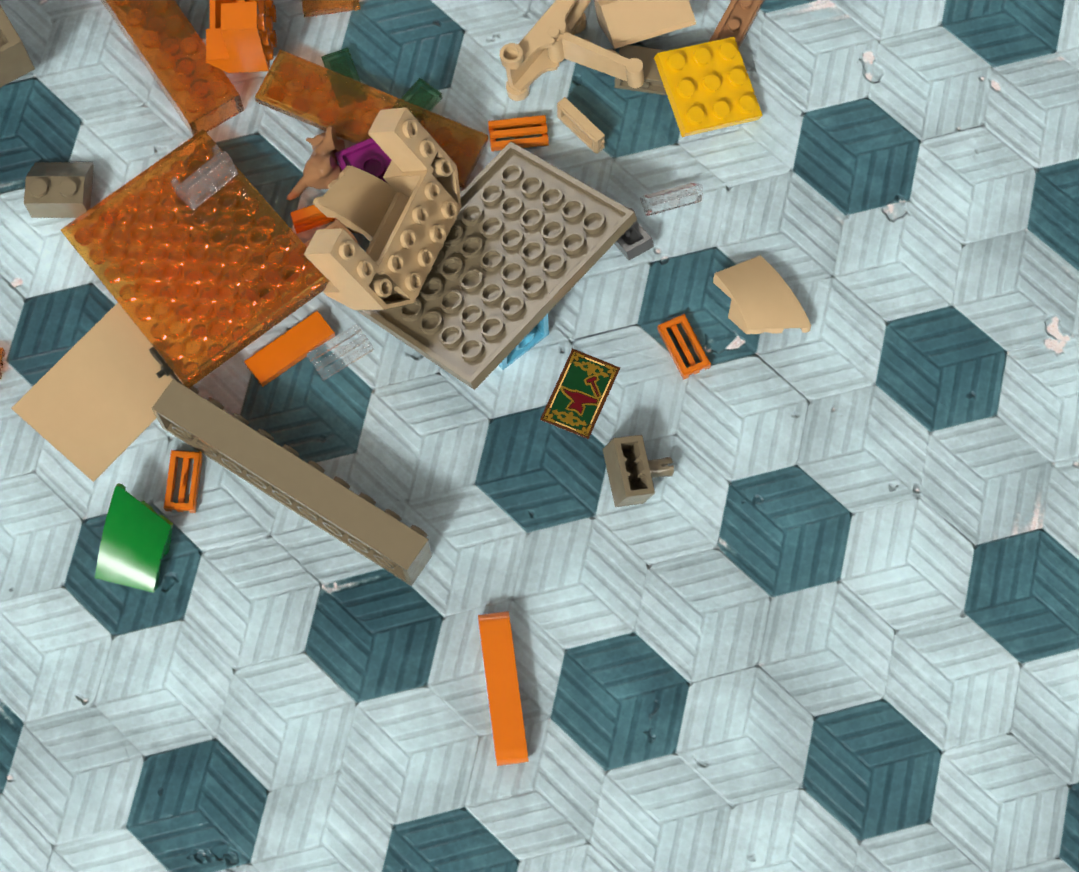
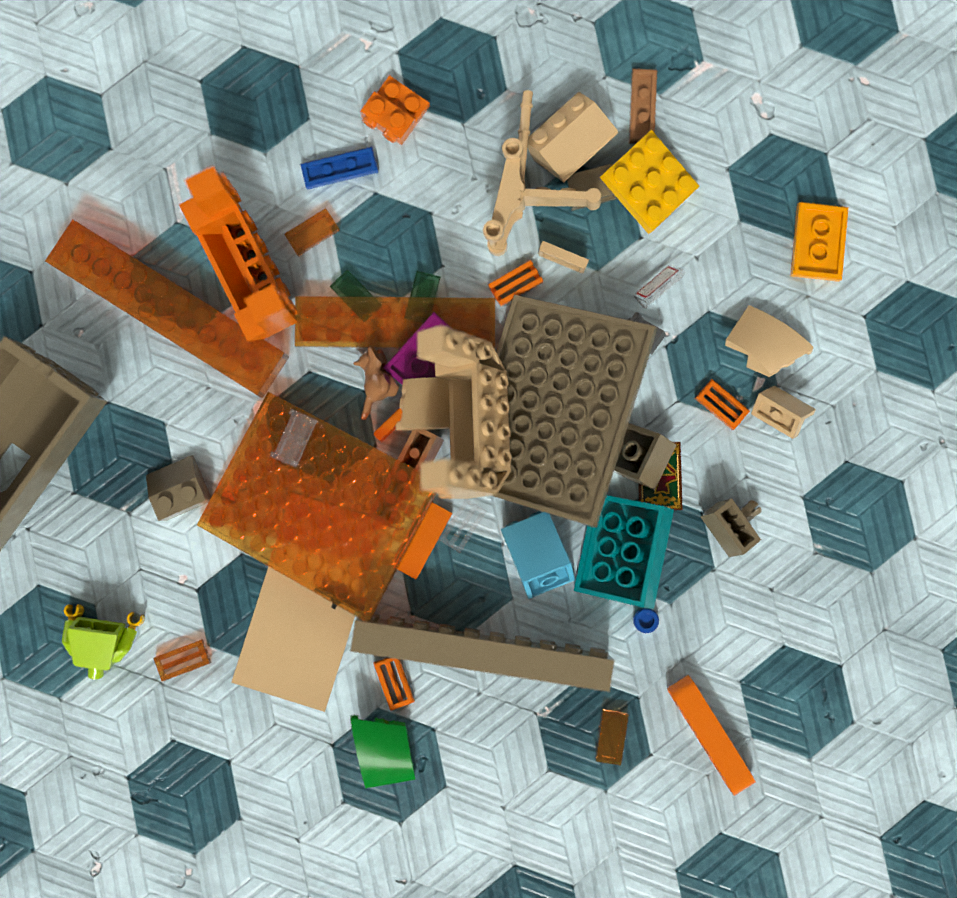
camera: 30 degrees left, 15 degrees up
none -> medium azure slope [501,512,575,599]
none -> teal slope [574,495,674,609]
none -> clear orange tile [595,709,629,766]
none -> dark tan slope [614,423,676,490]
none -> blue tile [633,608,659,633]
none -> tan panel [751,386,816,439]
none -> light orange tile [790,202,849,282]

